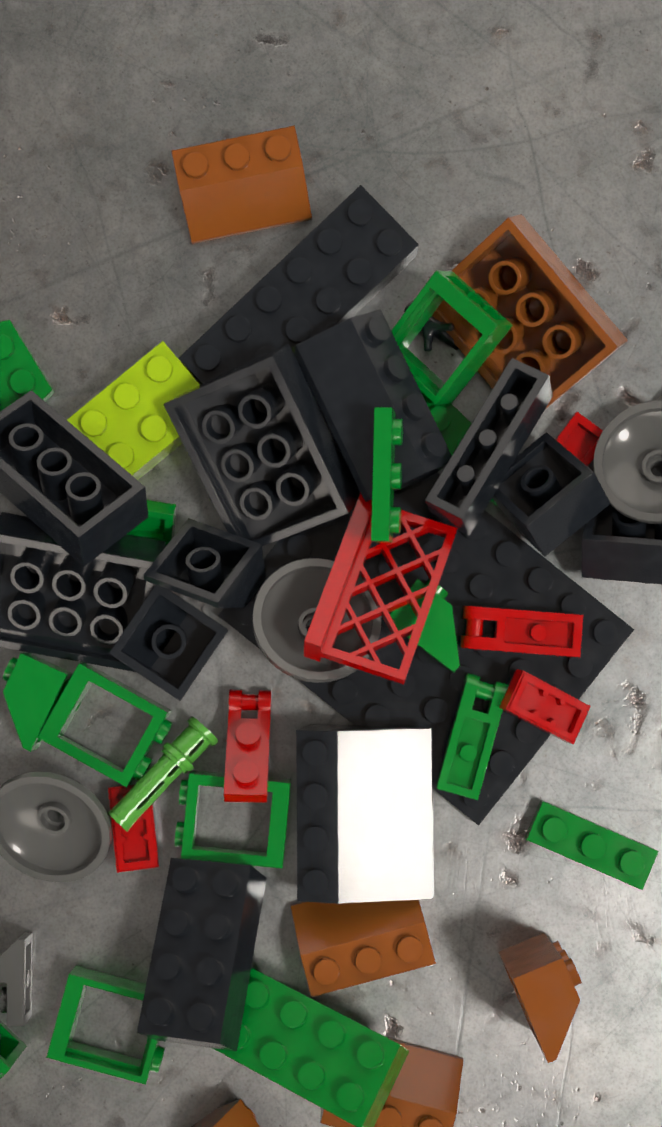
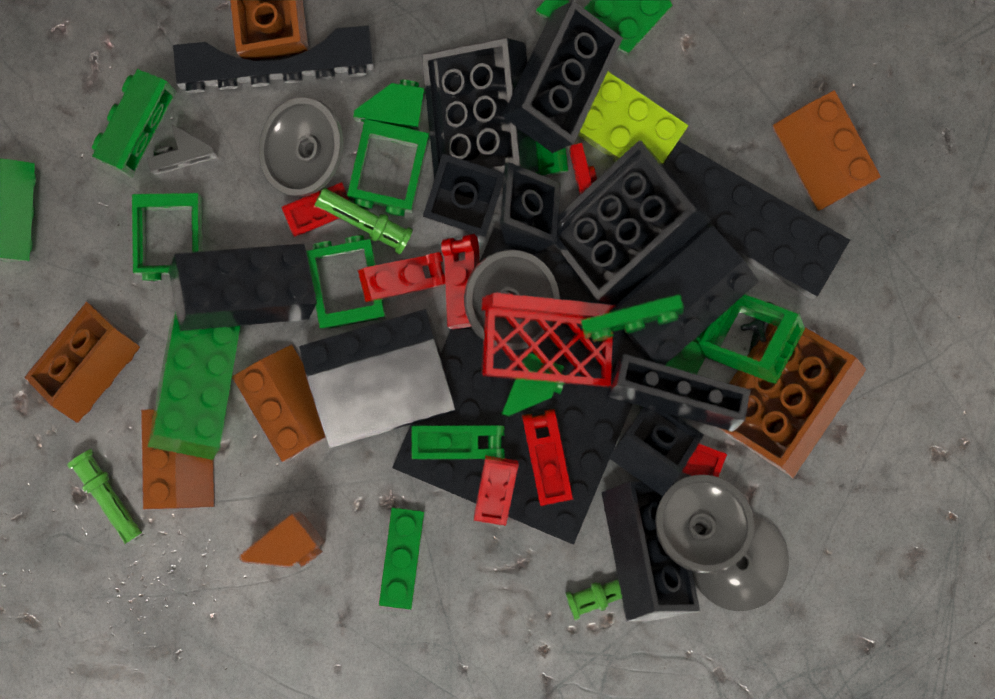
camera: 80 degrees right, 0 degrees up
none -> red plate [441,234,480,330]
none -> red plate [569,143,597,196]

